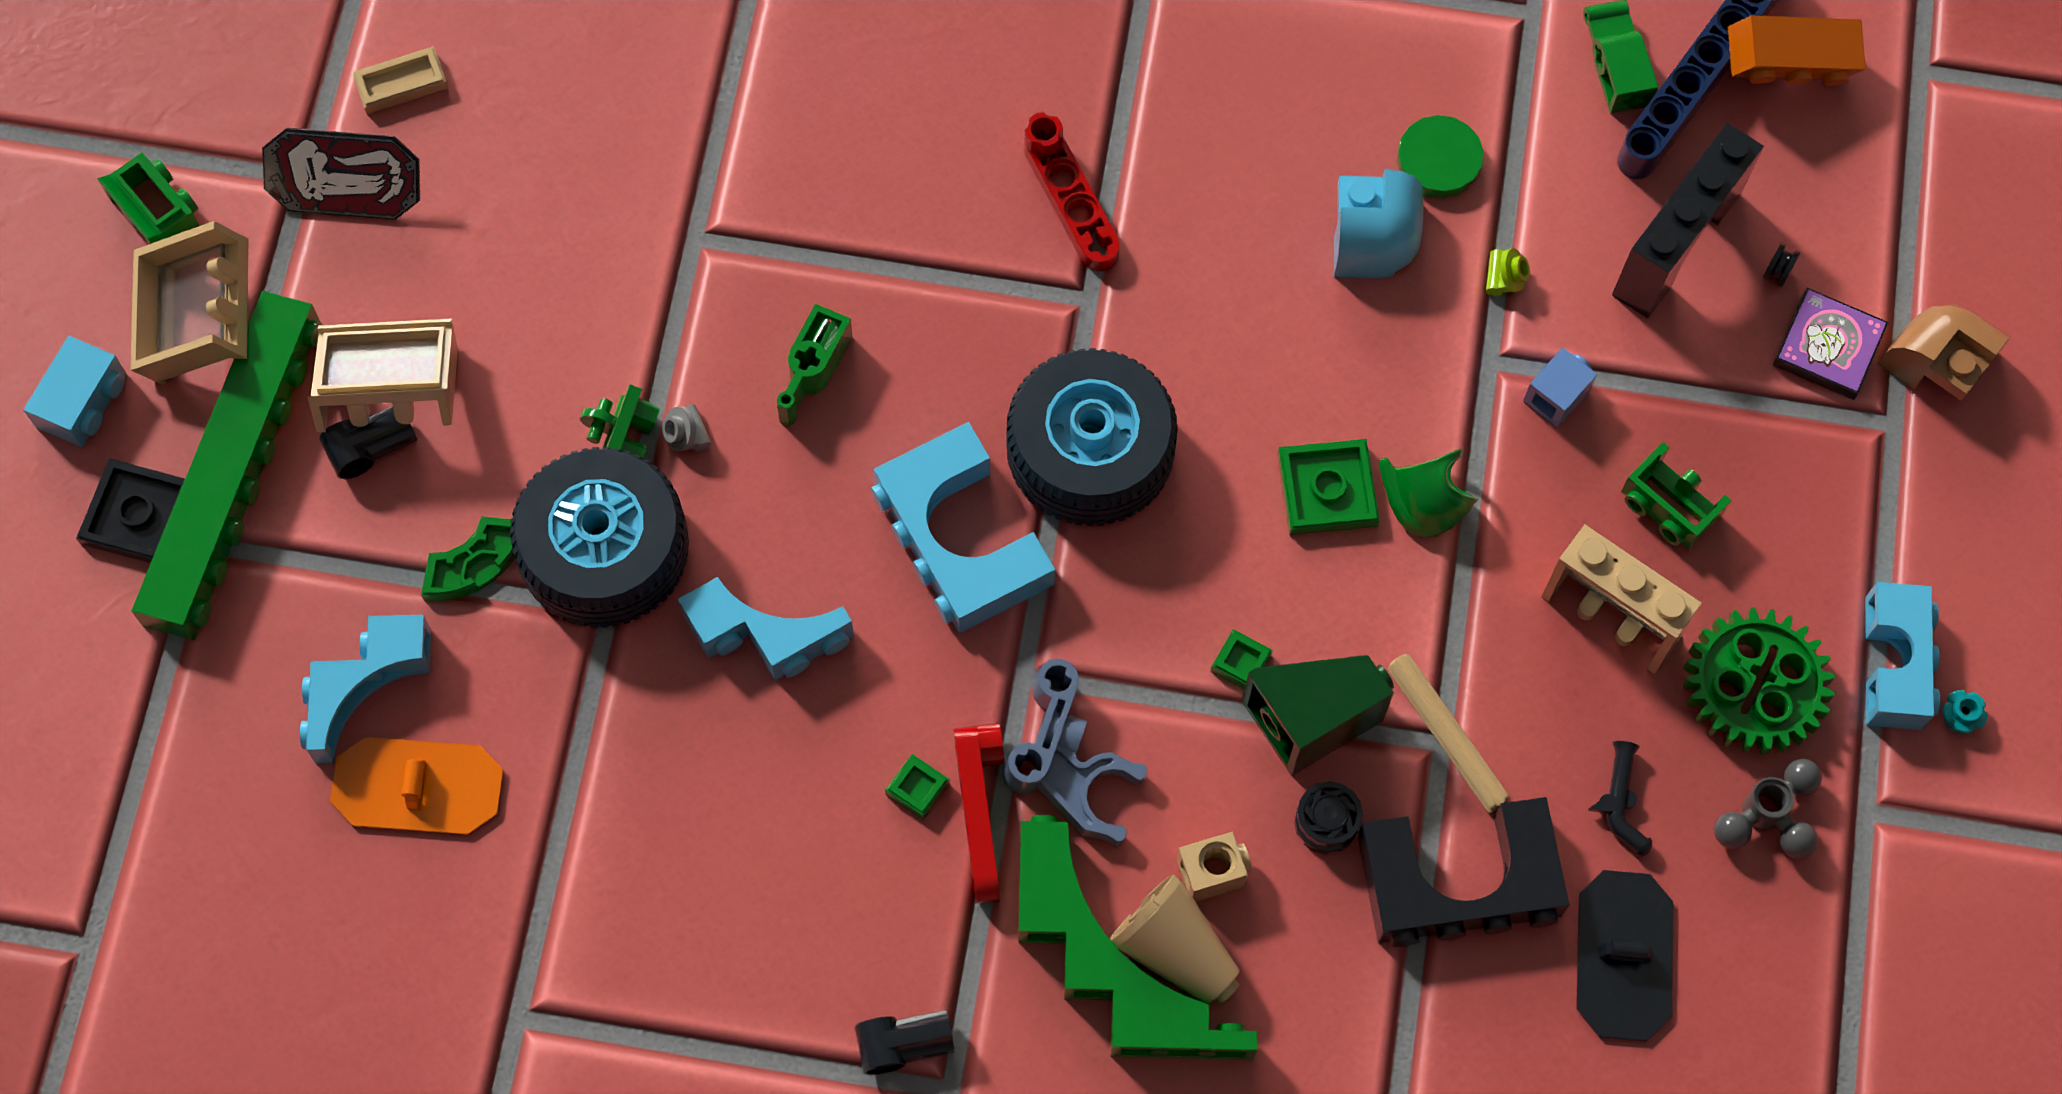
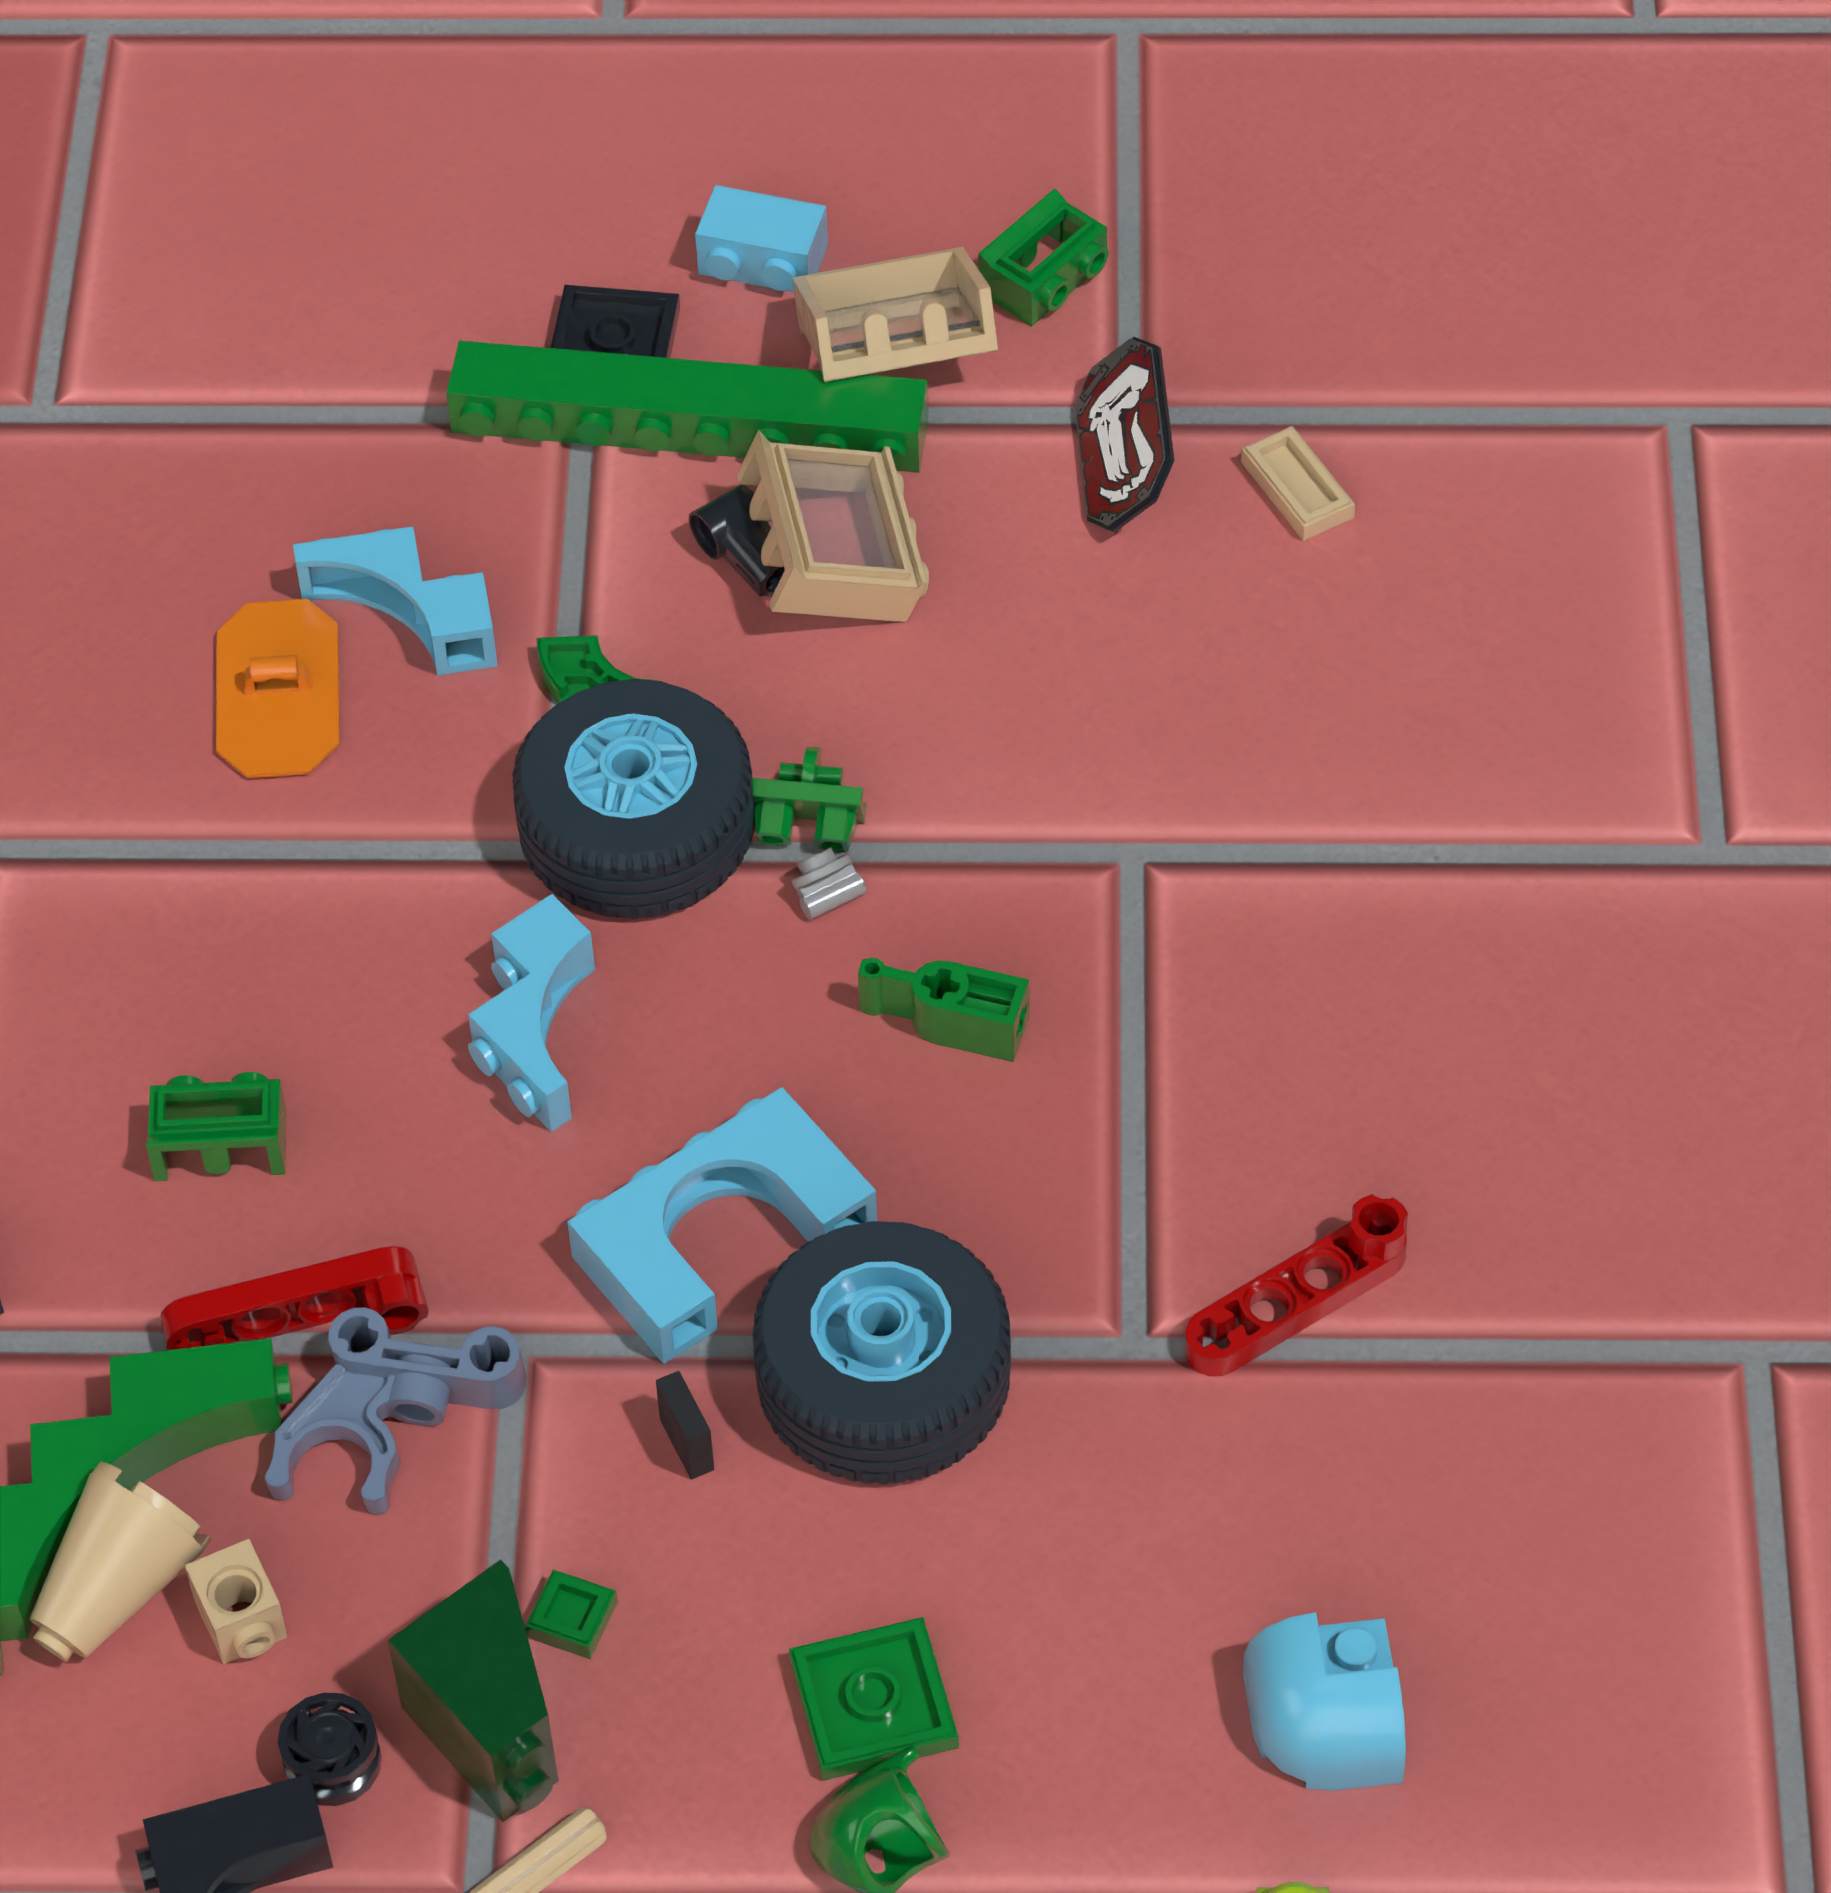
camera: 85 degrees right, 15 degrees down
green tile [885,754,950,820] -> none
green tile [1397,115,1484,198] -> none
none -> green window [146,1072,286,1182]
none -> black piece [656,1371,714,1480]

